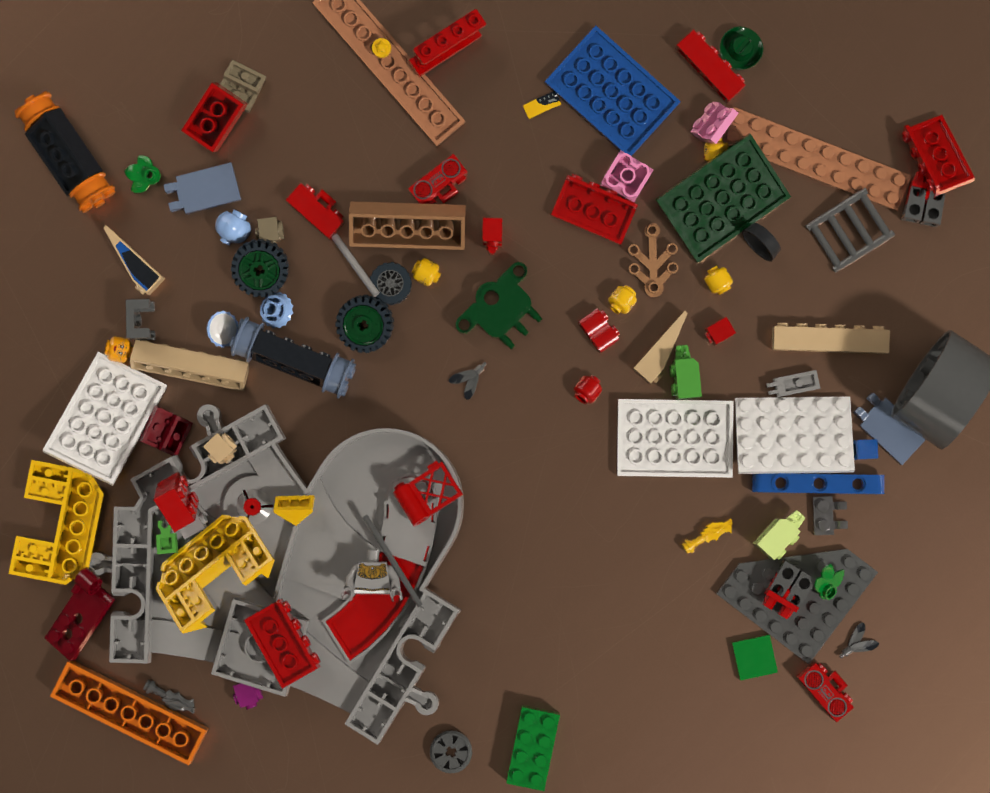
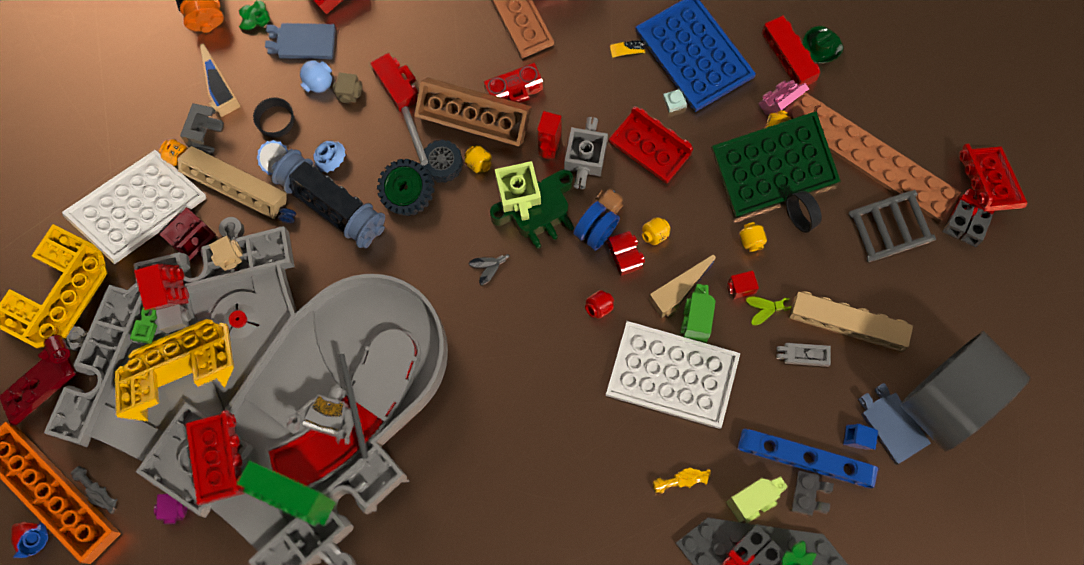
camera: 20 degrees right, 15 degrees down
wheel [231,239,289,297] -> none
yellow slope [273,495,315,526] -> none
red piece [393,460,463,527] -> none
bright pink piece [601,150,653,202] -> none
medium nougat plant [628,223,679,297] -> none
white plate [735,396,855,474] -> none
none -> blue hat [11,521,48,558]
none -> green brick [237,460,336,526]
none -> black tyre [253,97,294,138]
none -> dark blue bush [278,208,296,223]
none -> yellowish green hinge [495,161,541,221]
none -> light grey brick [564,117,608,189]
none -> blue wheel [573,201,620,251]
none -> medium nougat head [595,189,624,214]
none -> light aqua plate [663,89,687,113]
none -> lime piece [746,296,792,325]

